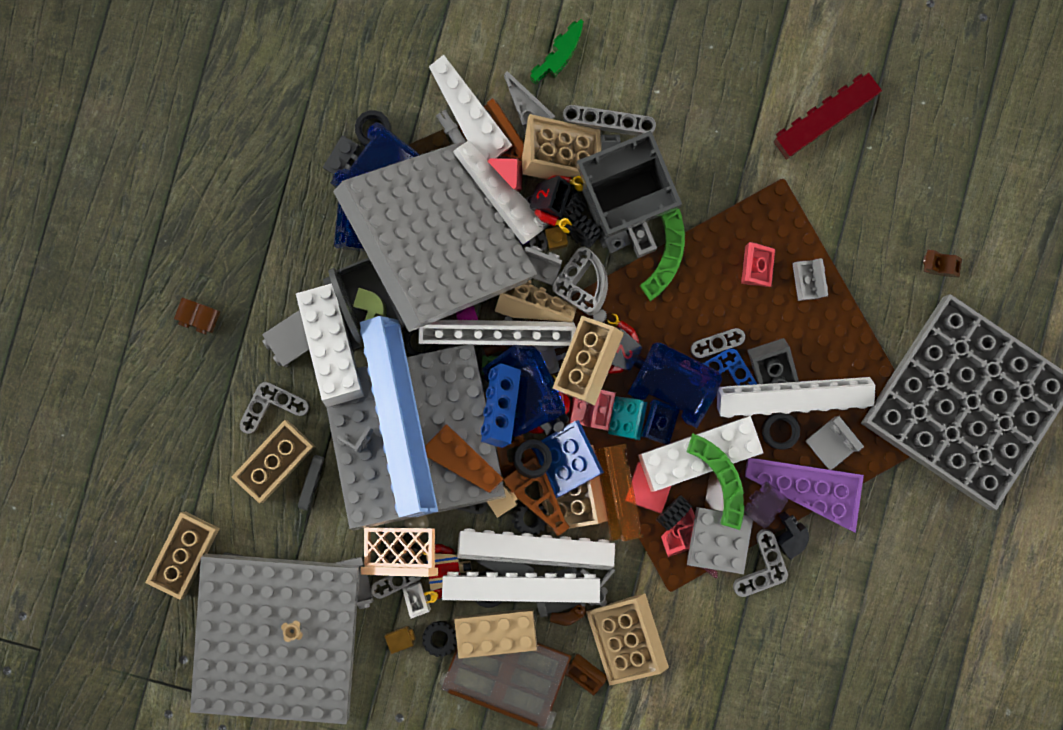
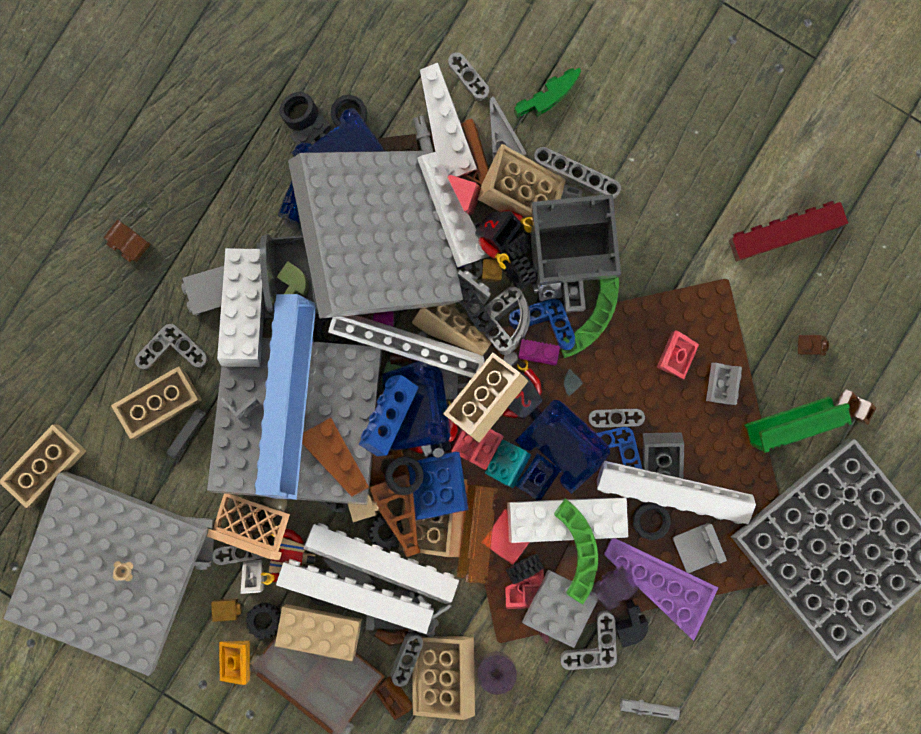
camera: 15 degrees right, 0 degrees up
none -> light orange slope [219,641,250,685]
none -> black tyre [279,92,318,130]
none -> dark grey beam [390,631,423,686]
none -> light grey beam [448,53,489,101]
none -> black beam [460,283,494,334]
none -> clear purple brick [477,651,517,695]
none -> blue beam [509,299,575,350]
none -> magenta brick [518,339,560,365]
none -> clear light blue tile [564,369,583,396]
none -> light grey pin [620,698,680,720]
none -> green piece [744,397,852,453]
none -> reddish brown bracket [798,335,829,356]

